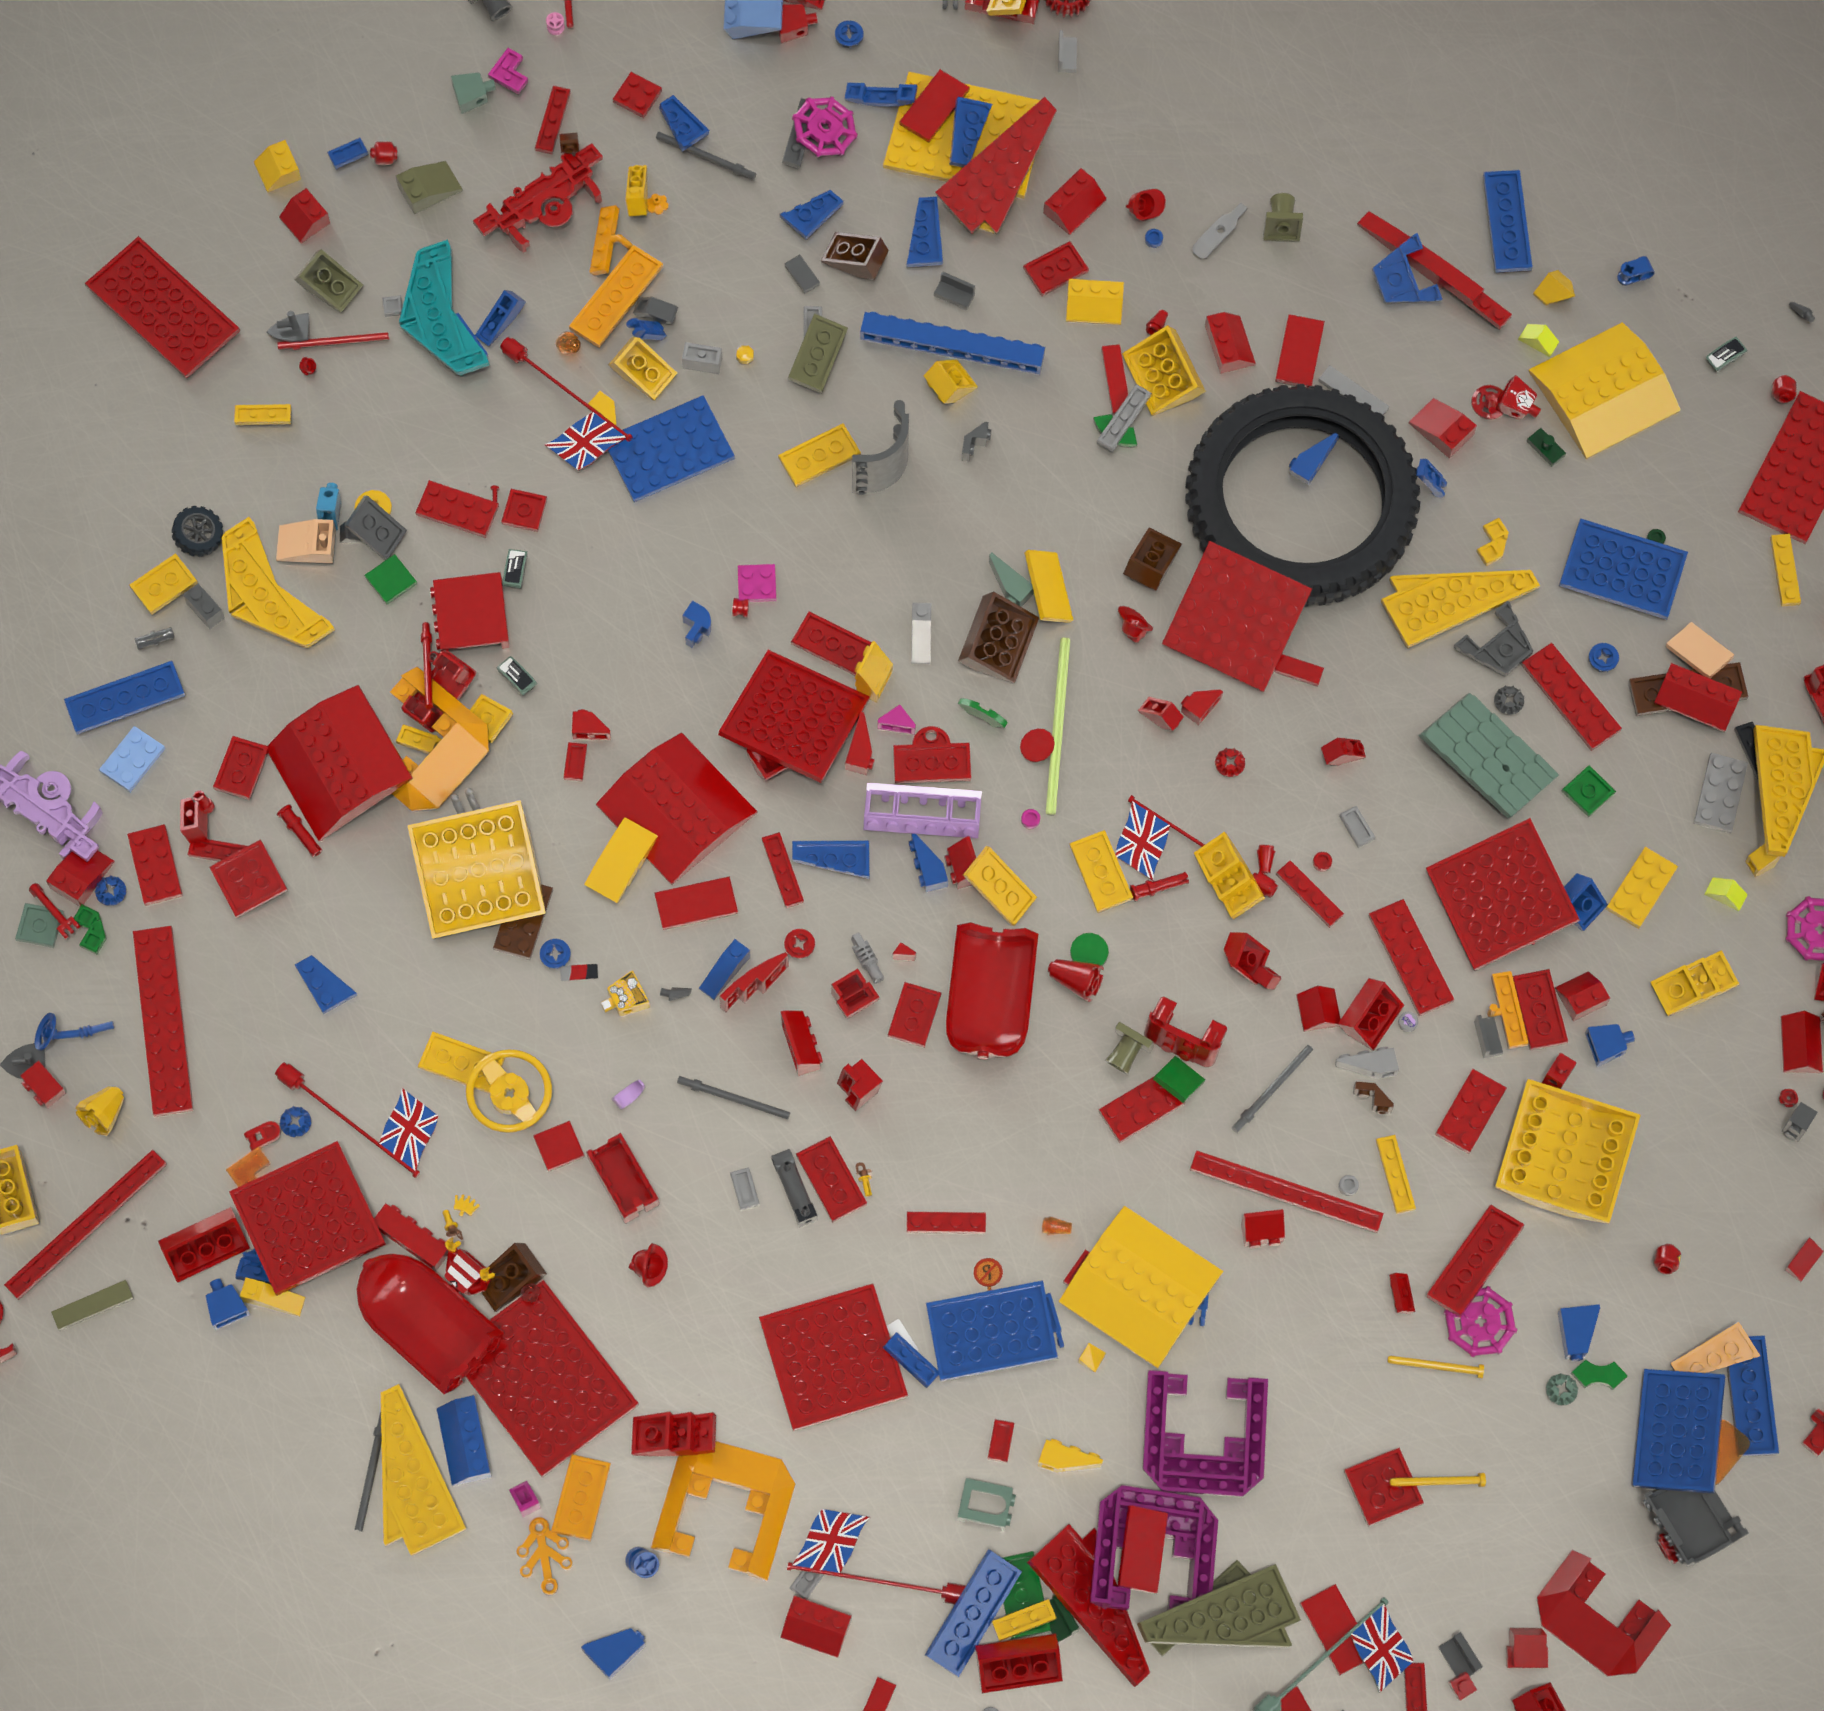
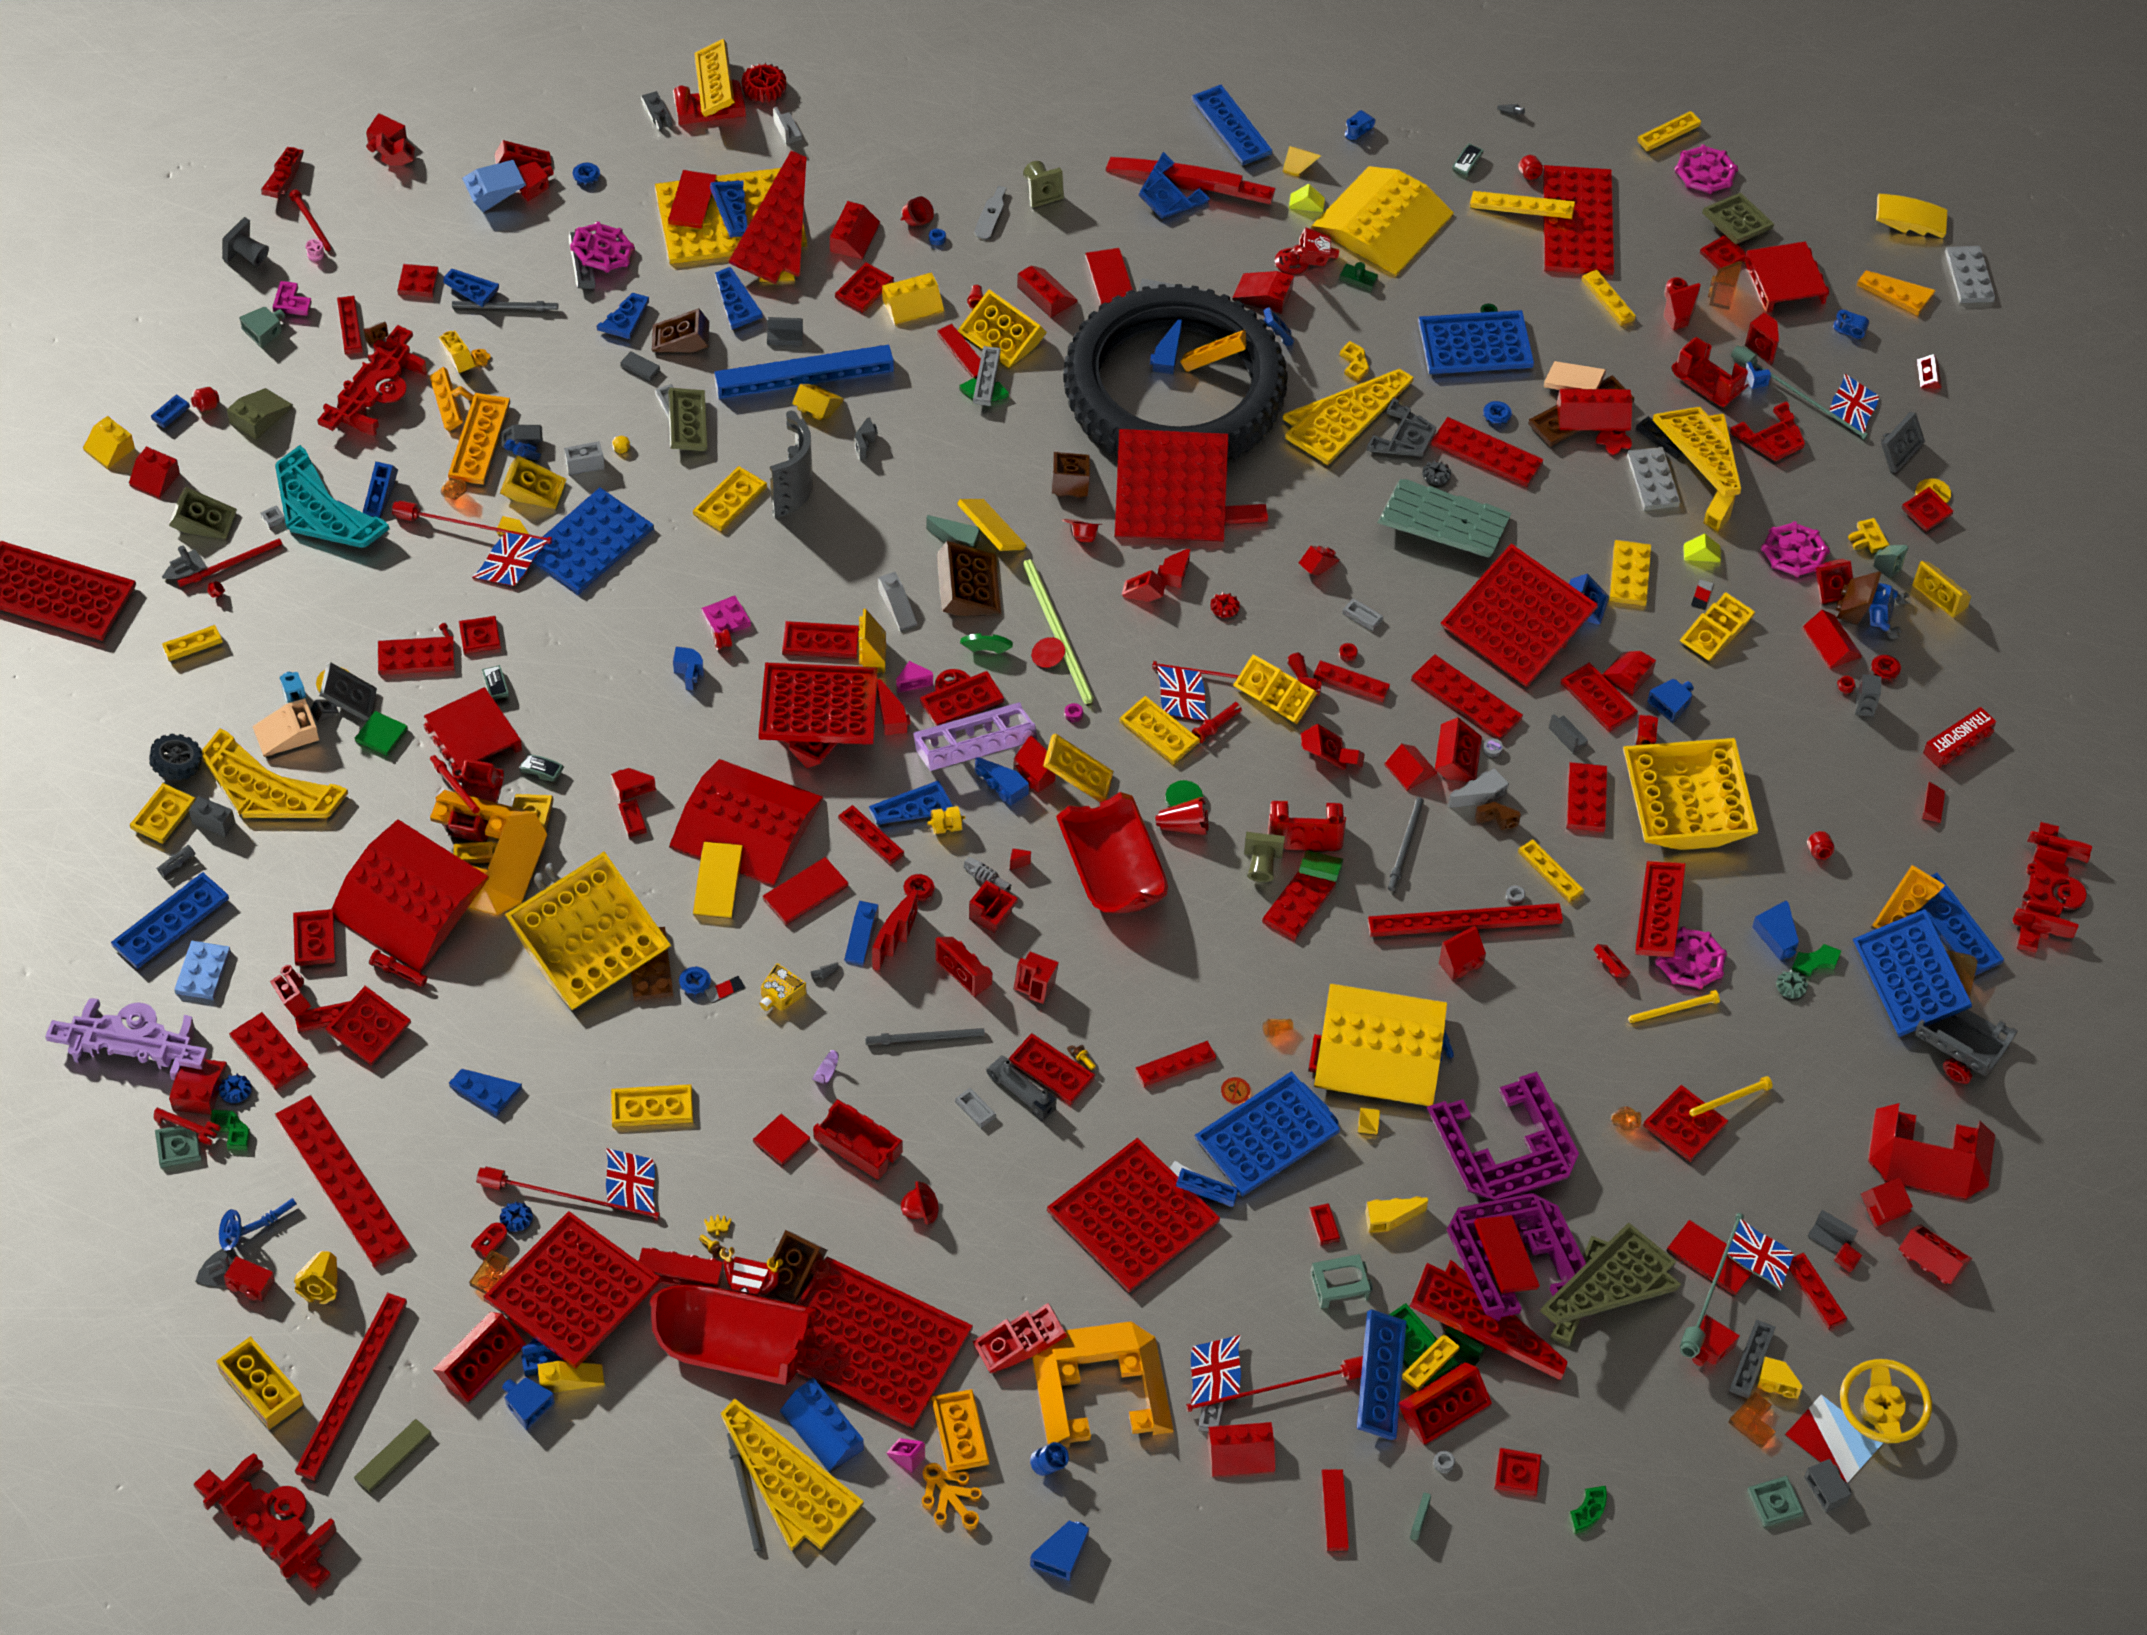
camera: 25 degrees left, 15 degrees down
yellow piece [466,1049,552,1133] -> none
blue slope [845,83,918,107] -> none
red tile [887,982,942,1048] -> none
light orange plate [1487,971,1529,1049] -> none
green tile [1562,765,1616,817] -> none
none -> yellow wheel [927,806,966,835]
none -> light orange slope [1180,330,1246,372]
none -> yellow plate [1470,191,1575,219]
none -> red plate [1596,431,1632,455]
none -> clear orange rock [1611,1106,1641,1131]
none -> sticker [1691,579,1713,609]

